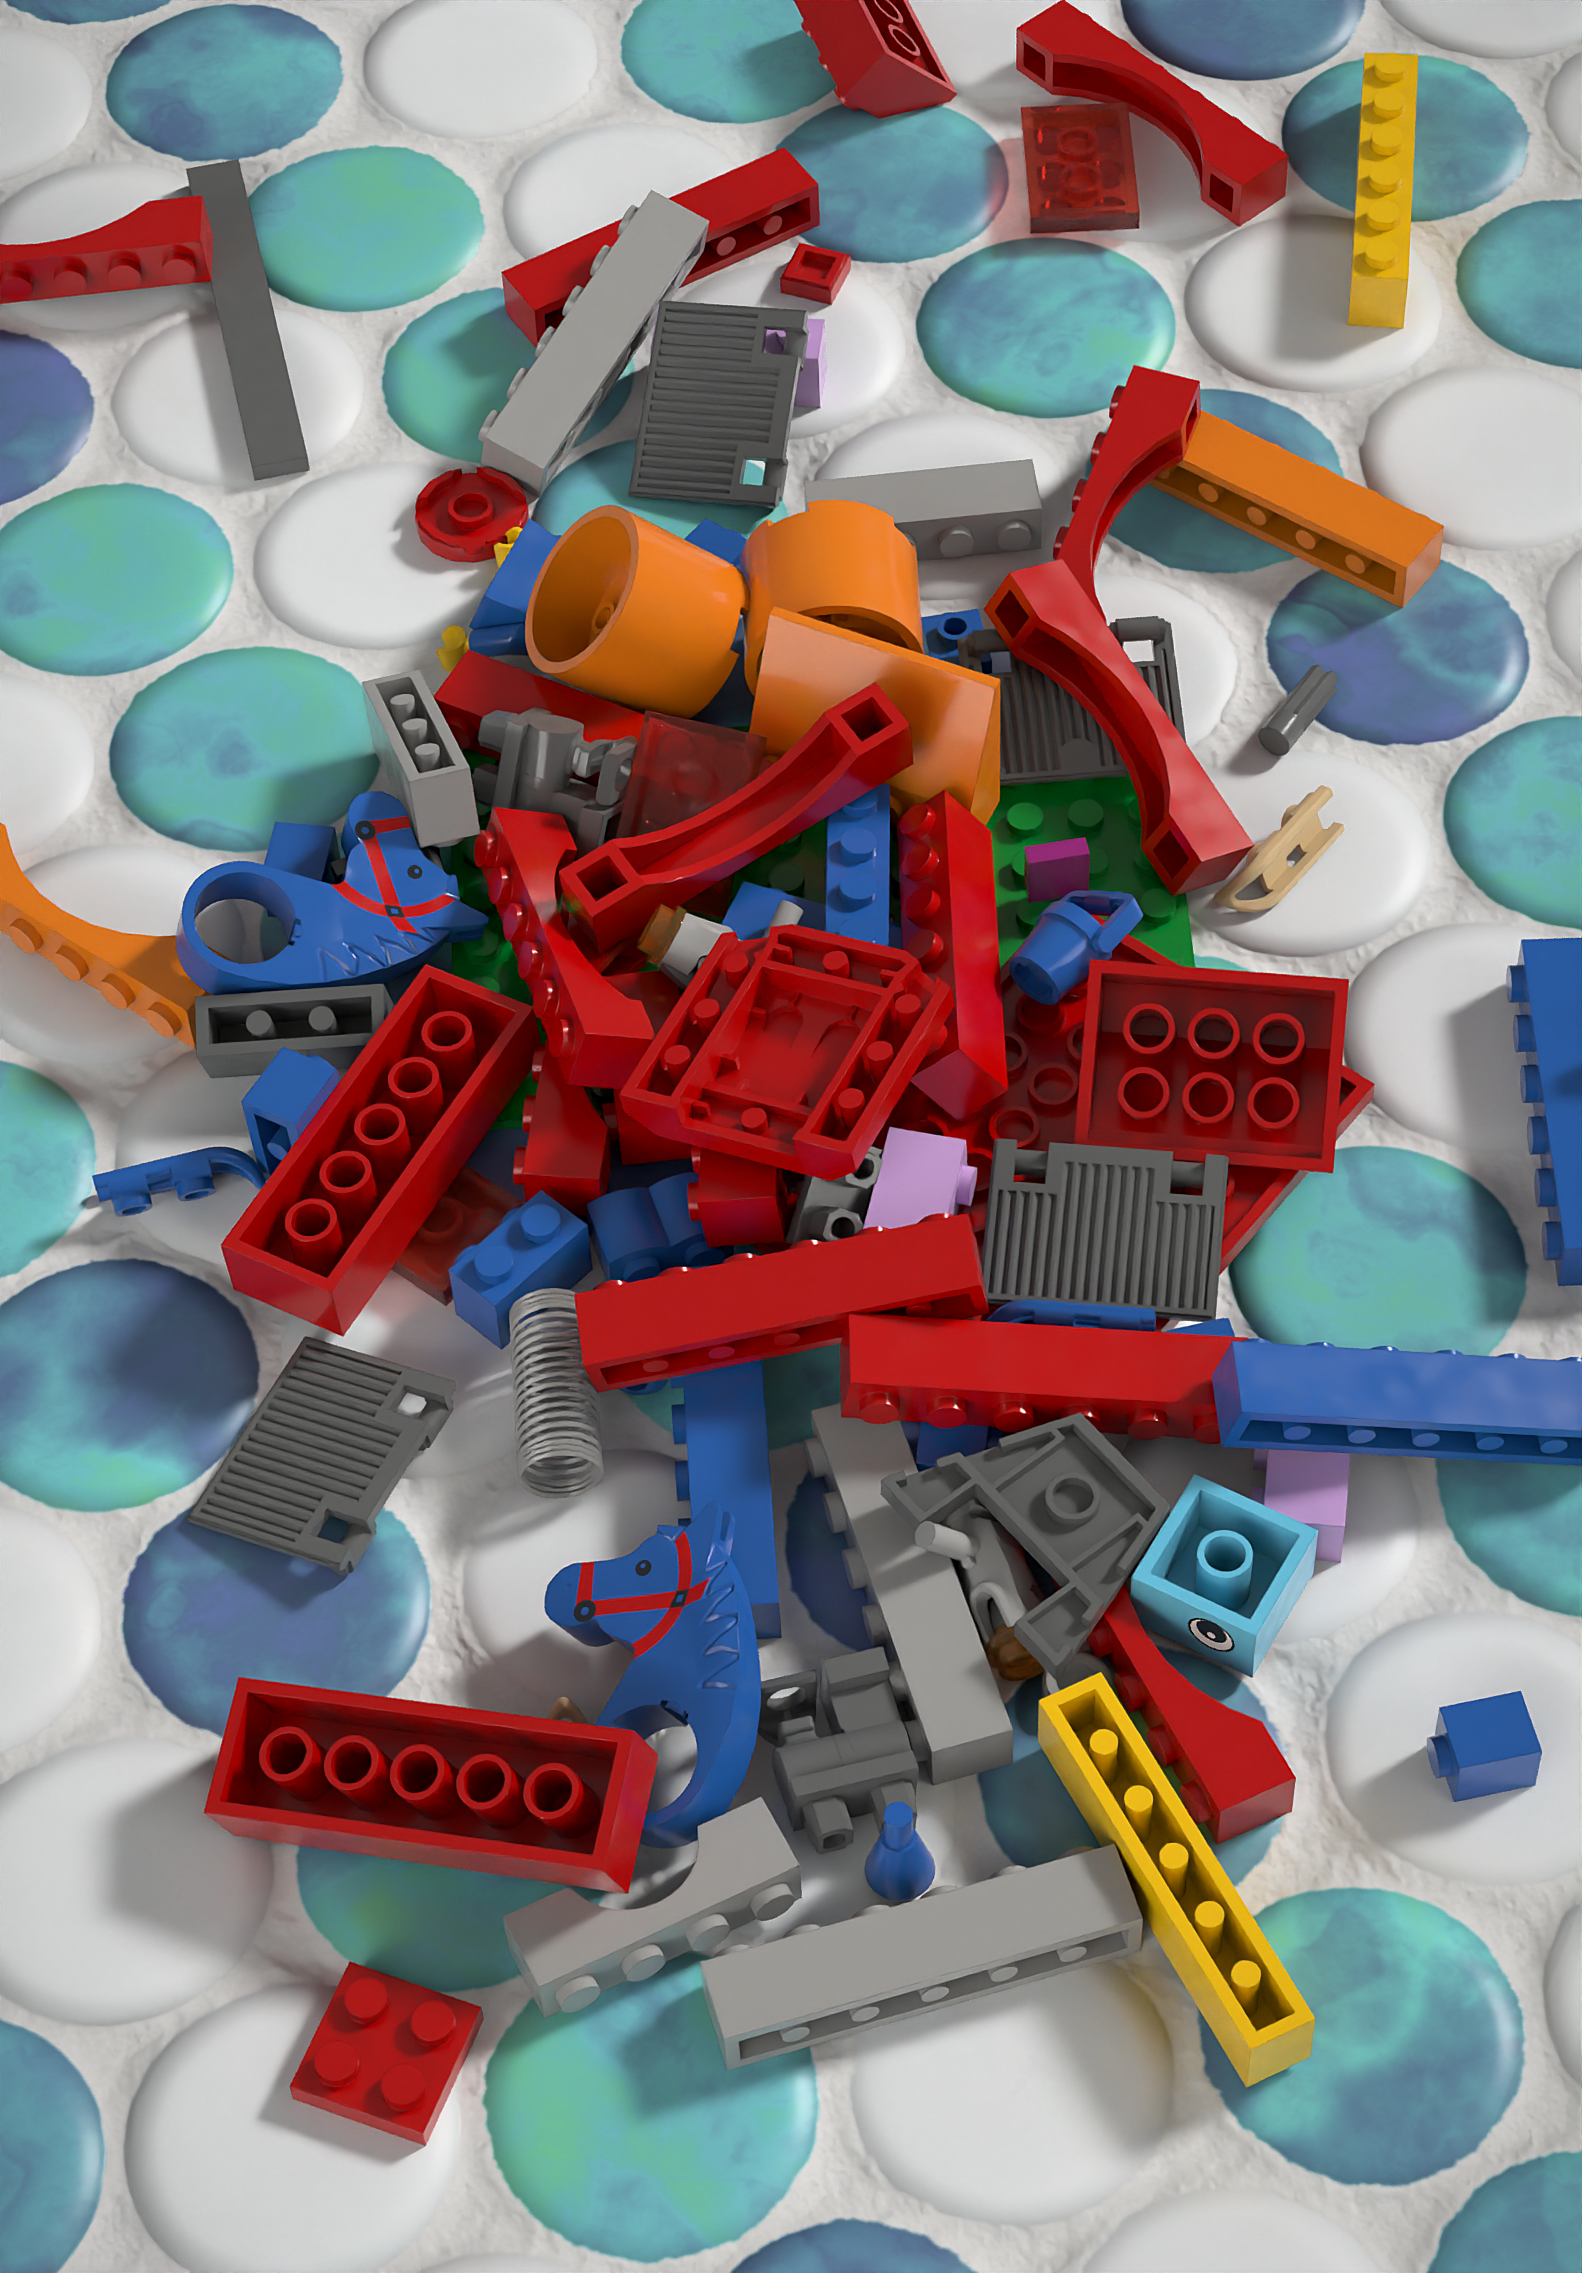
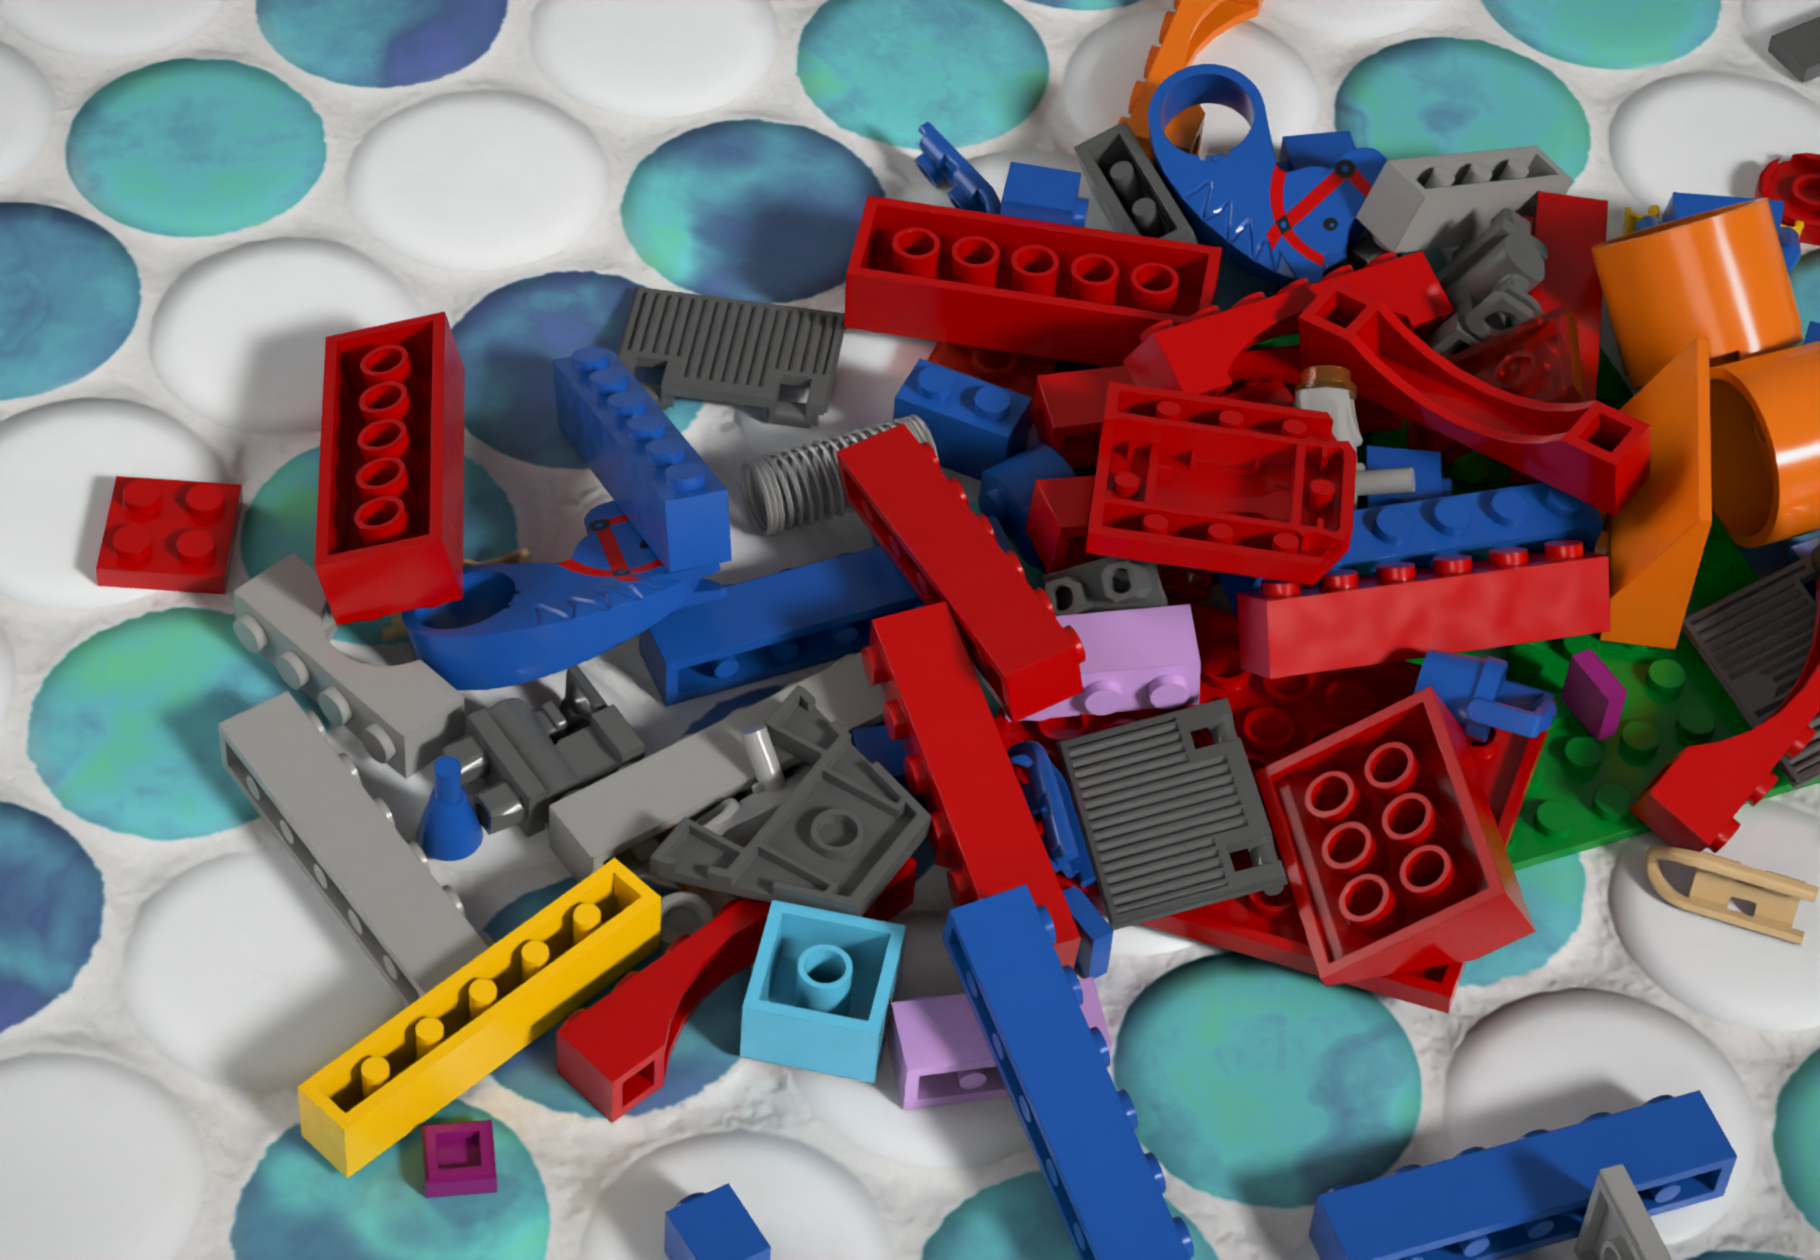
camera: 65 degrees right, 5 degrees down
none -> magenta tile [421,1120,497,1198]
none -> blue brick [553,347,732,573]

